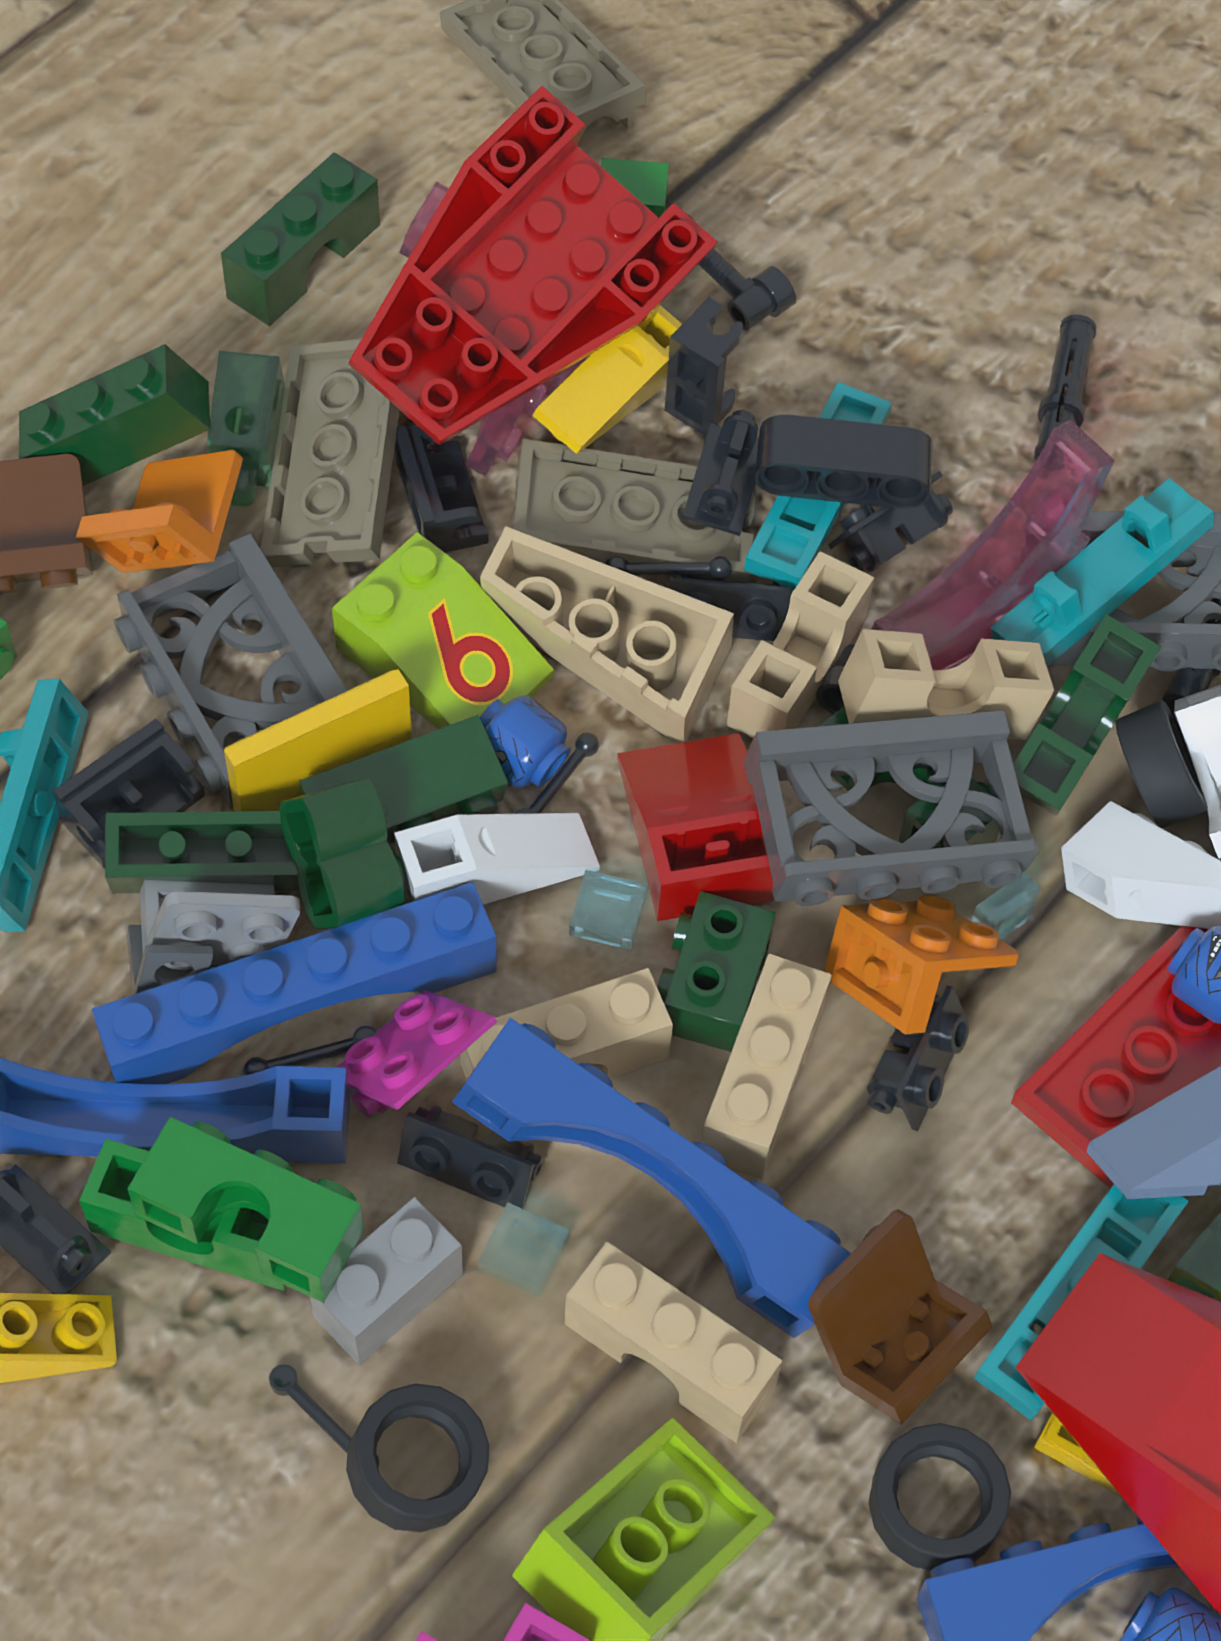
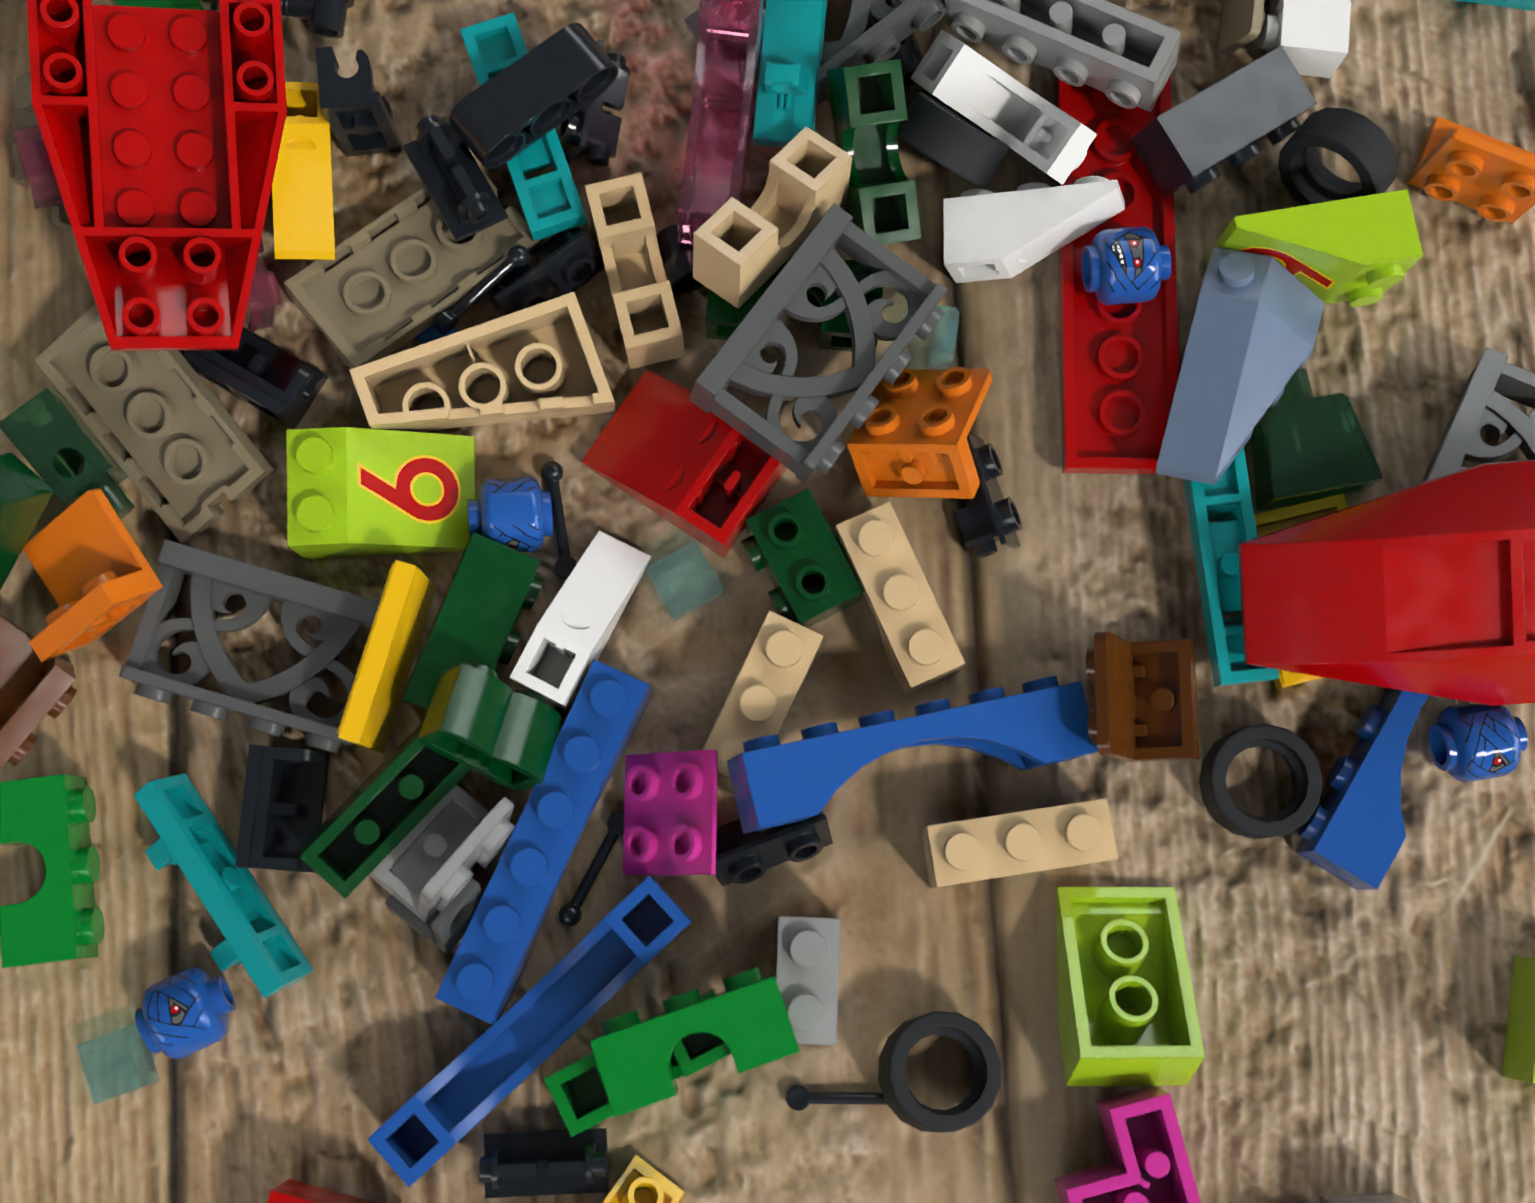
camera: 45 degrees left, 20 degrees up
clear light blue tile [478,1203,570,1297] -> none

